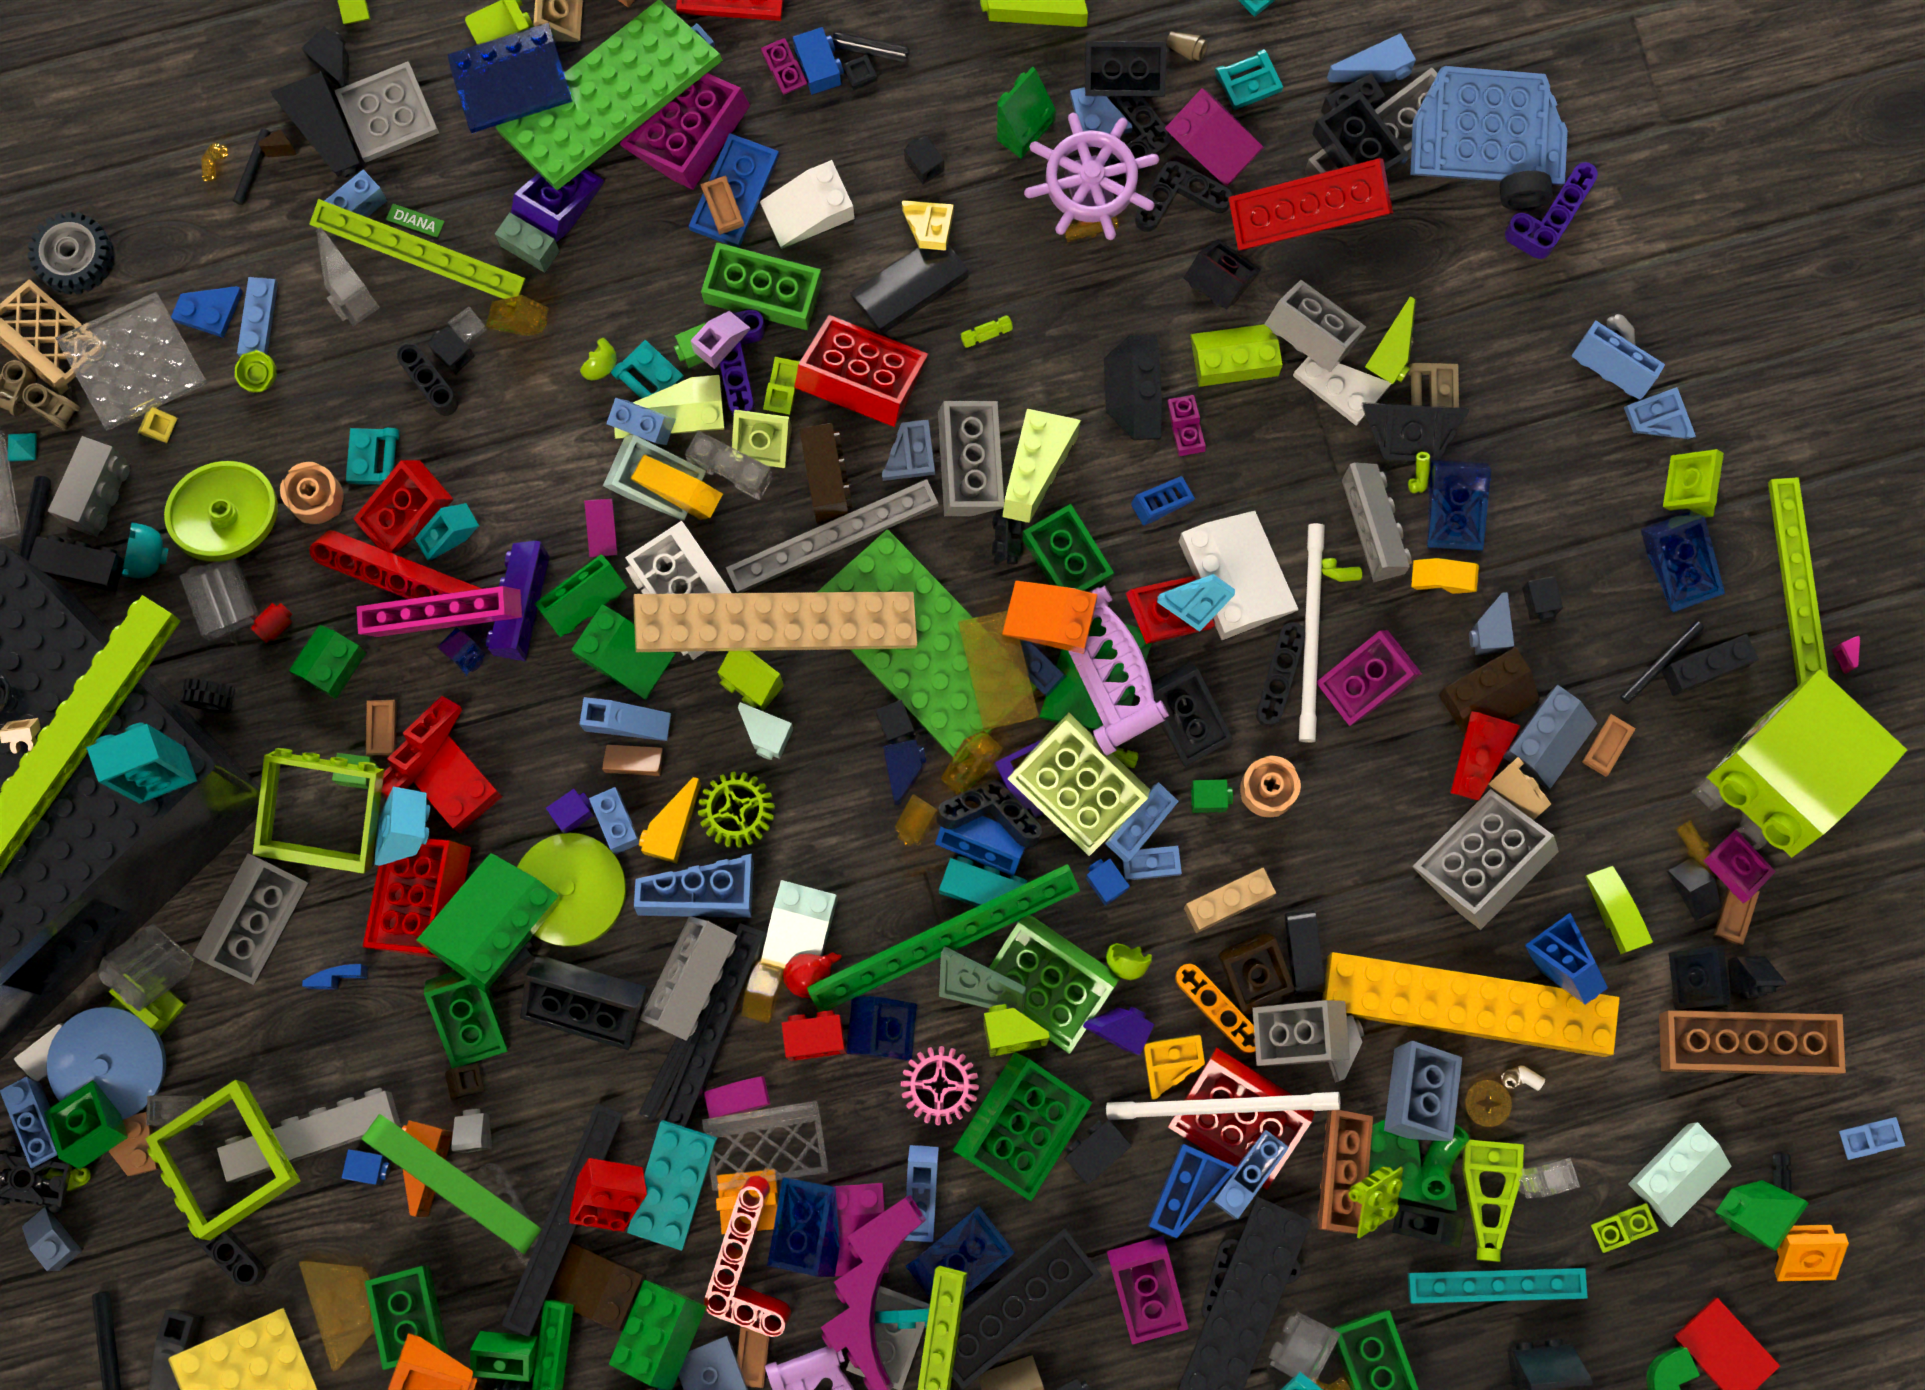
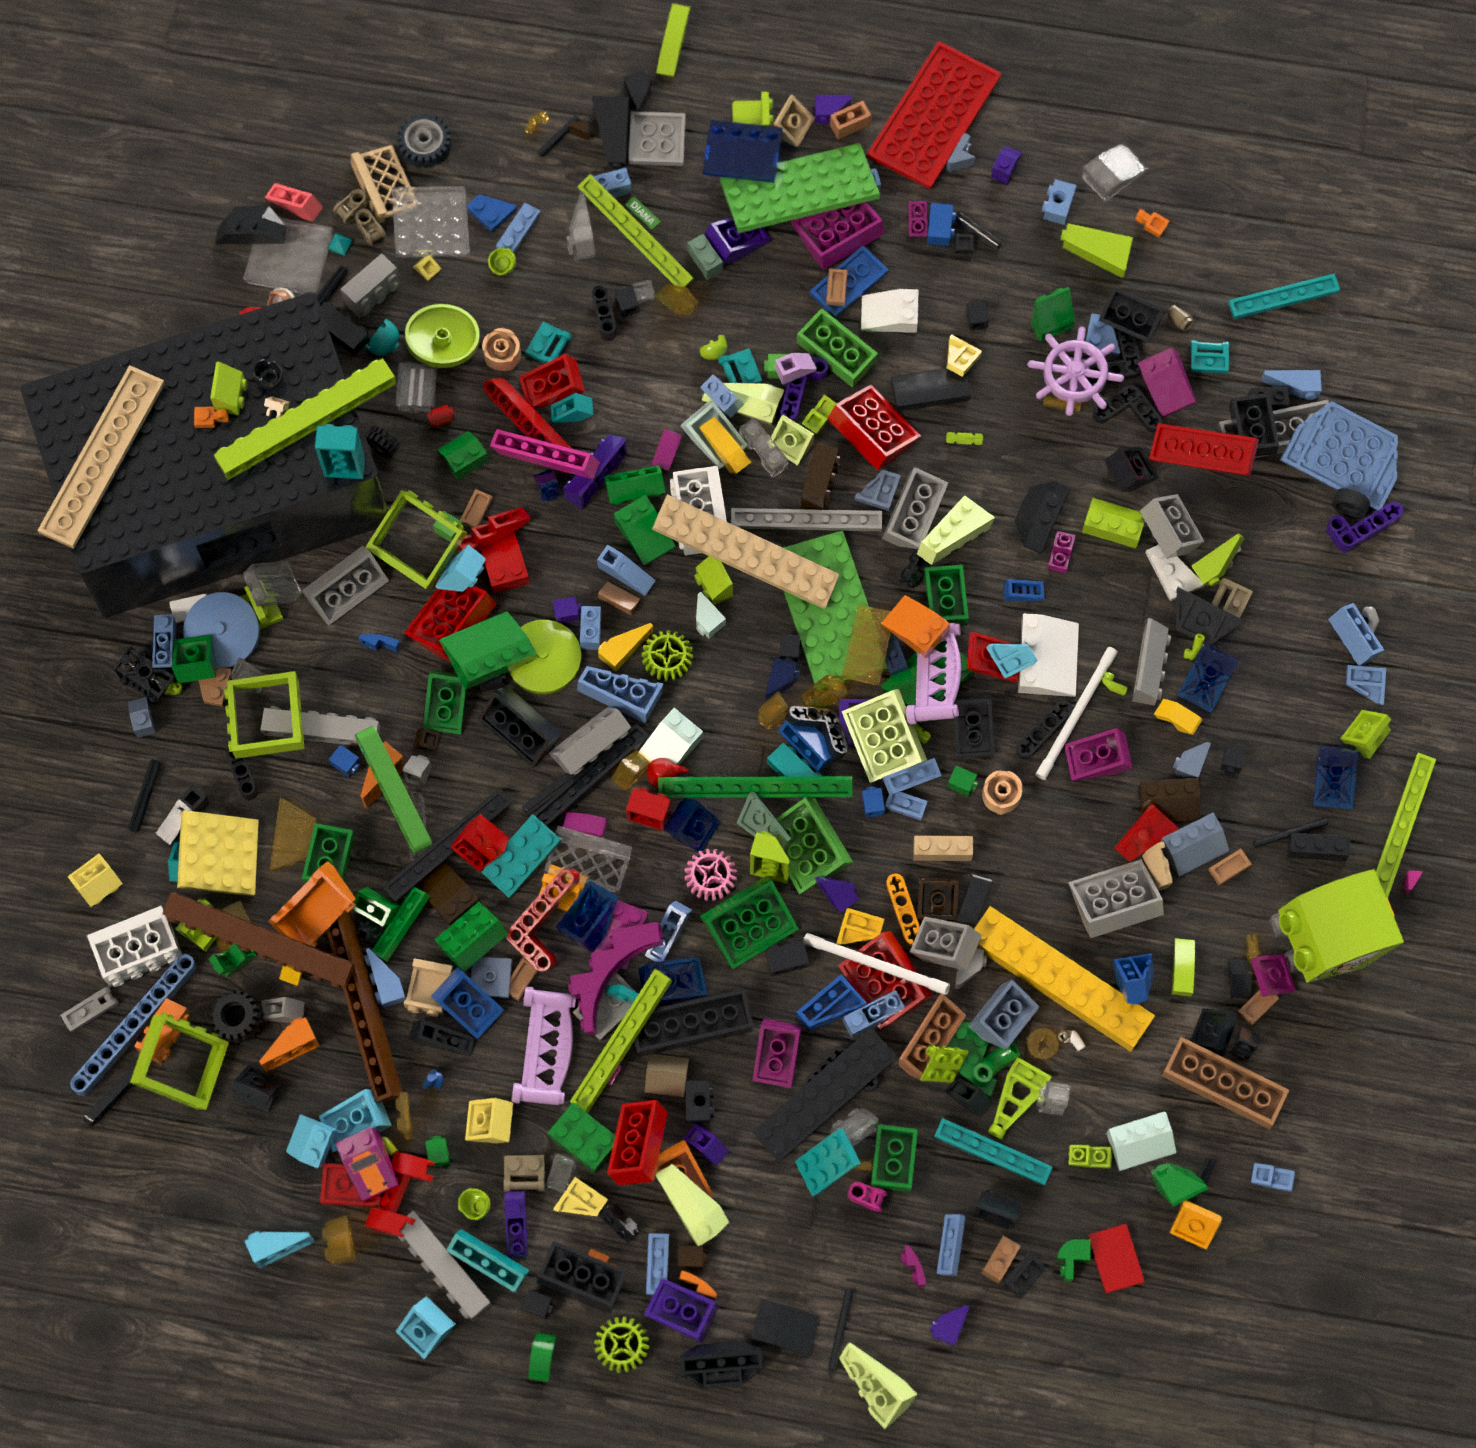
camera: 25 degrees right, 5 degrees down
lime hair [1106,943,1152,980] -> none

